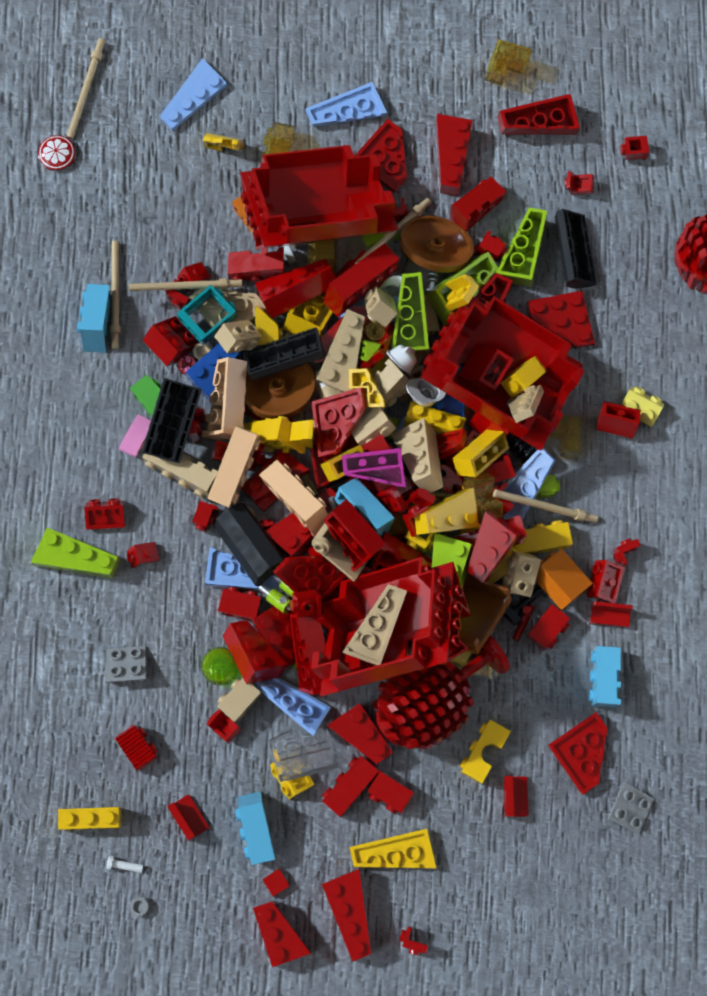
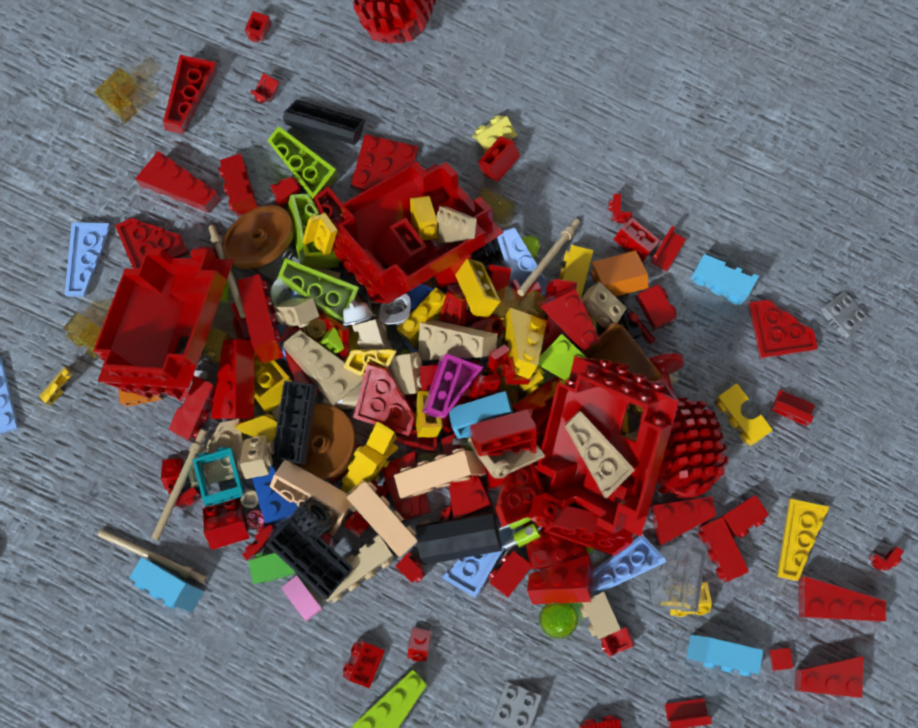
camera: 60 degrees left, 0 degrees up
none -> red slope [242,524,276,561]
none -> black tyre [294,498,333,538]

